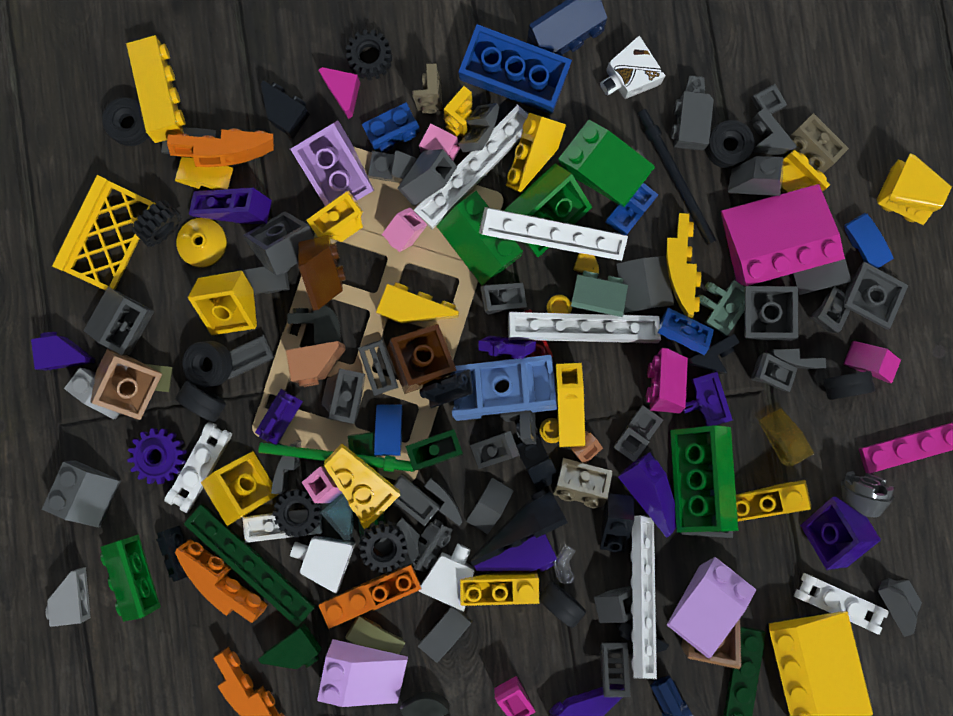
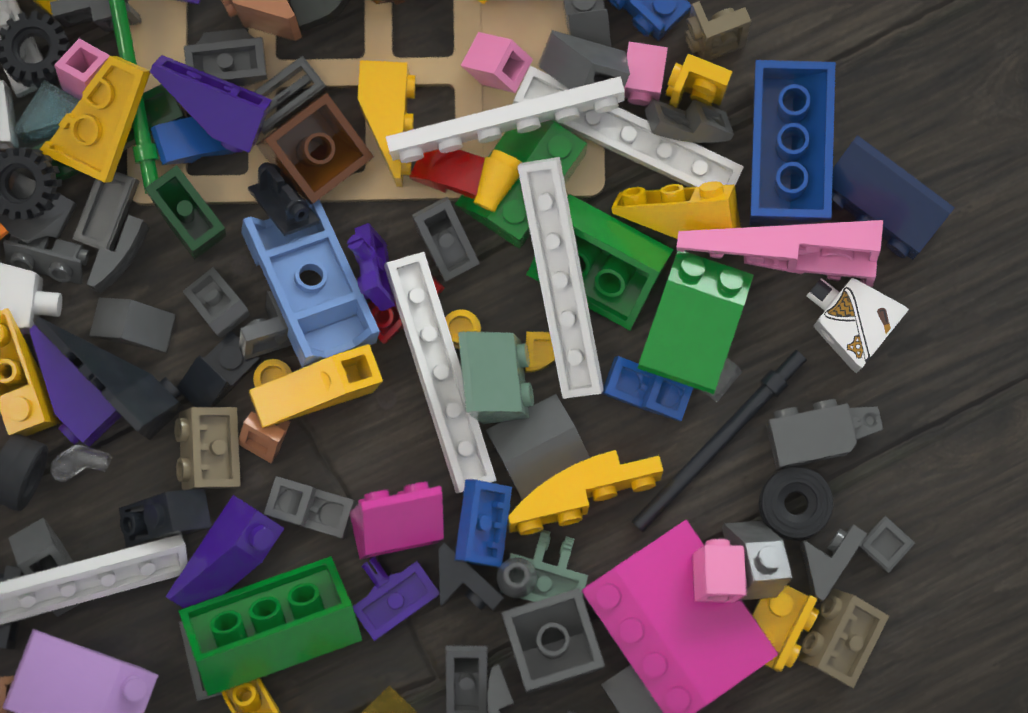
camera: 70 degrees right, 5 degrees down
none -> dark purple slope [150,55,272,153]
none -> white plate [386,76,625,163]
none -> red slope [409,149,485,199]
none -> yellow cone [473,149,522,212]
none -> dark grey cone [497,557,537,598]
none -> bright pink wedge [677,220,883,287]
none -> bright pink brick [693,539,746,603]

